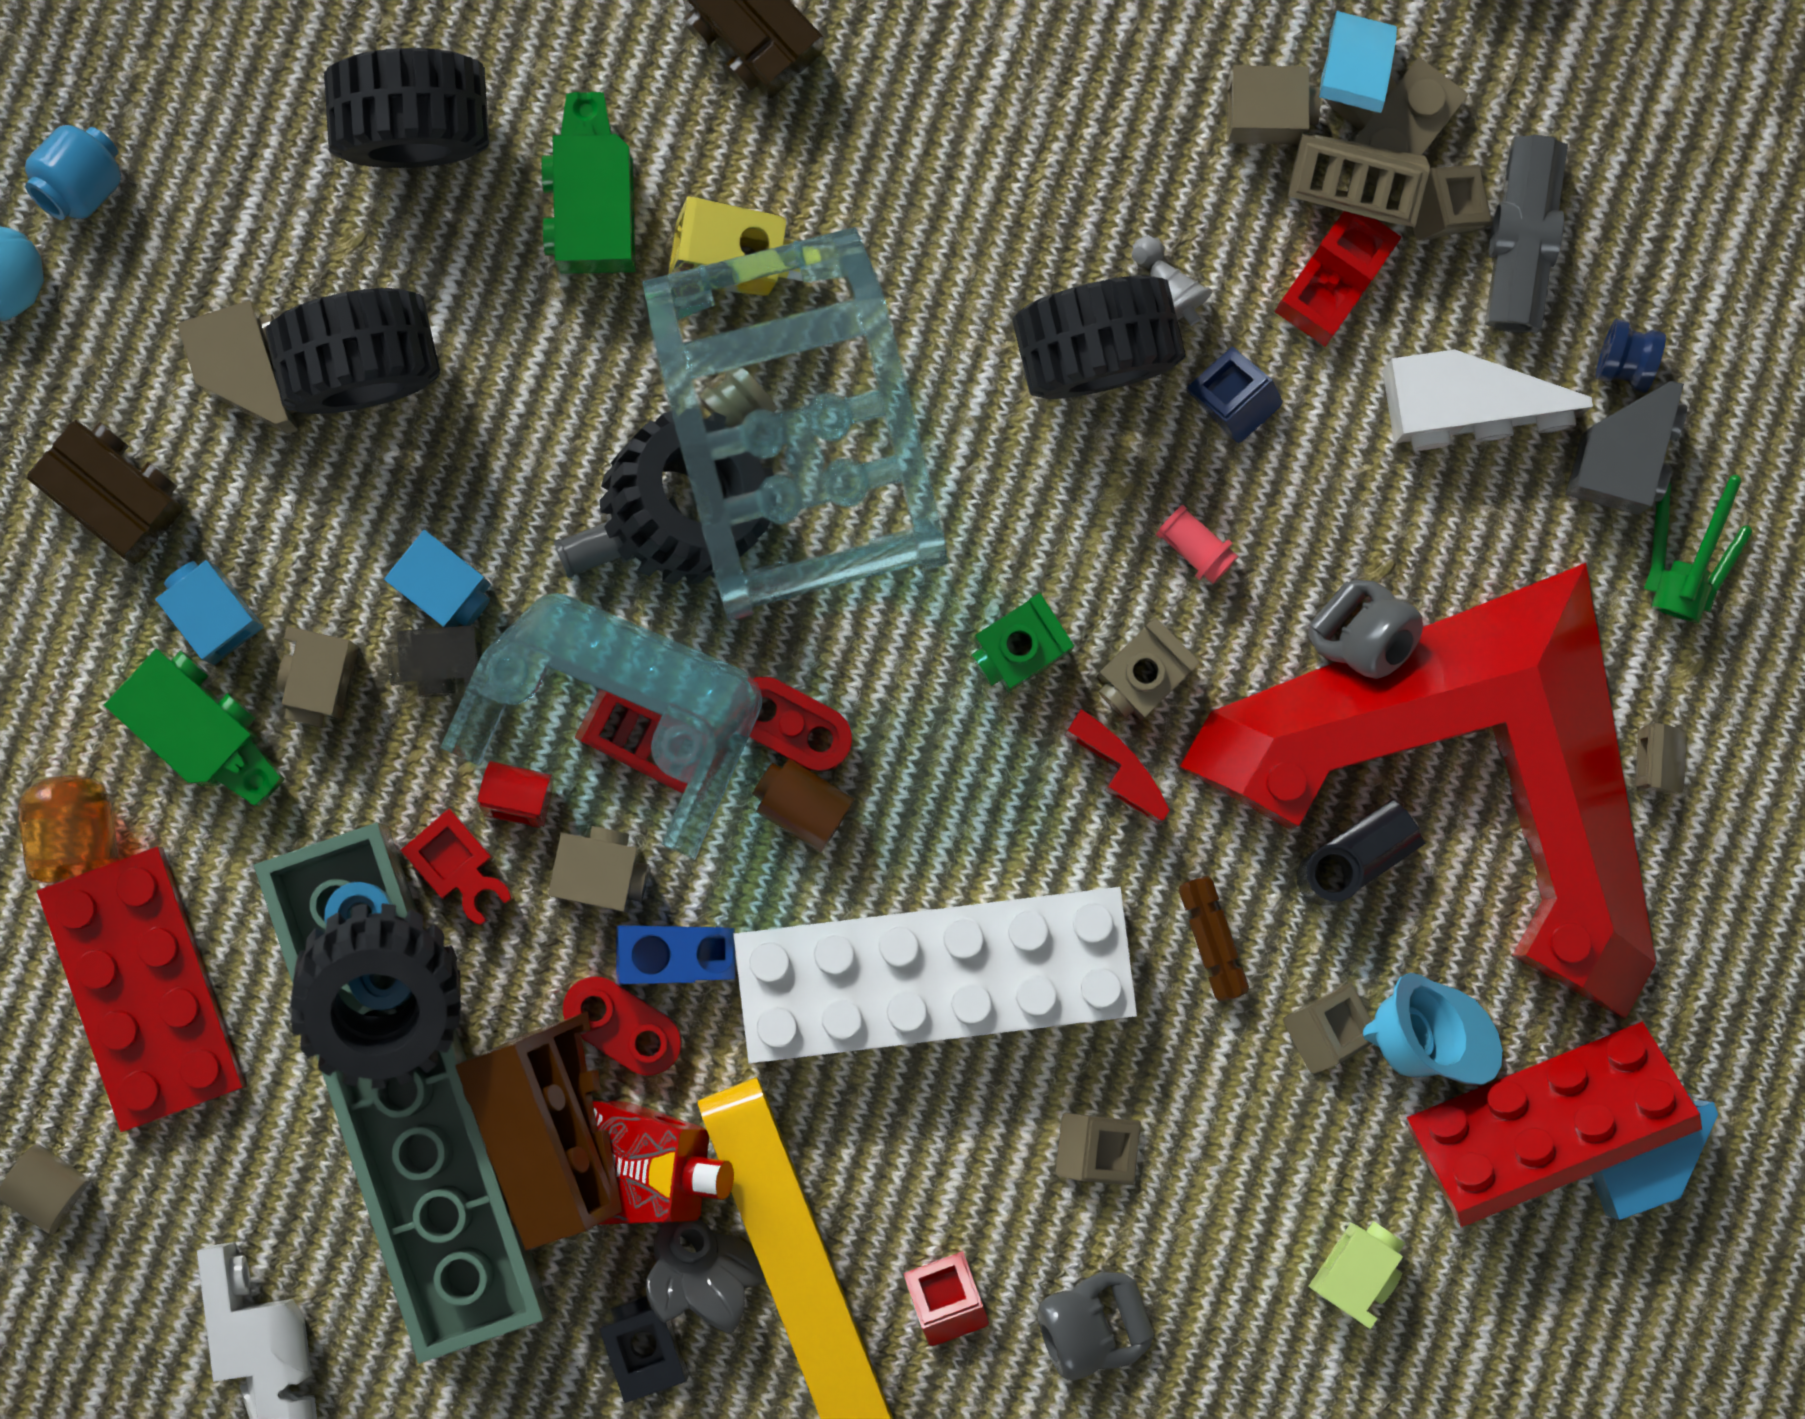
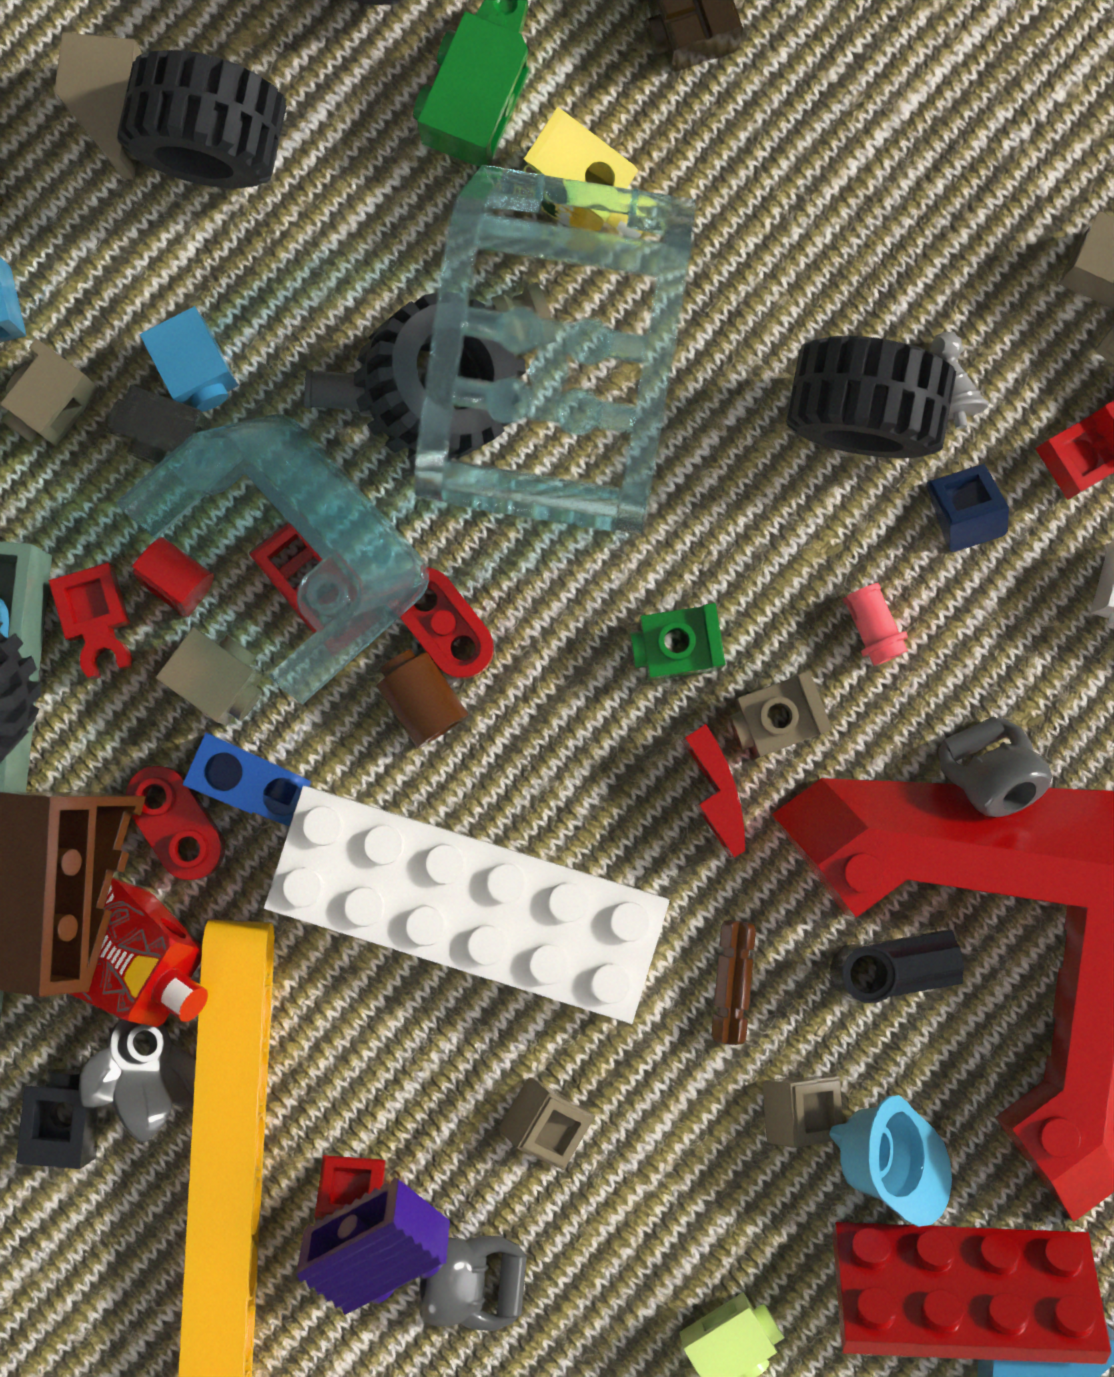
camera: 30 degrees right, 0 degrees up
none -> dark purple brick [296,1177,450,1315]

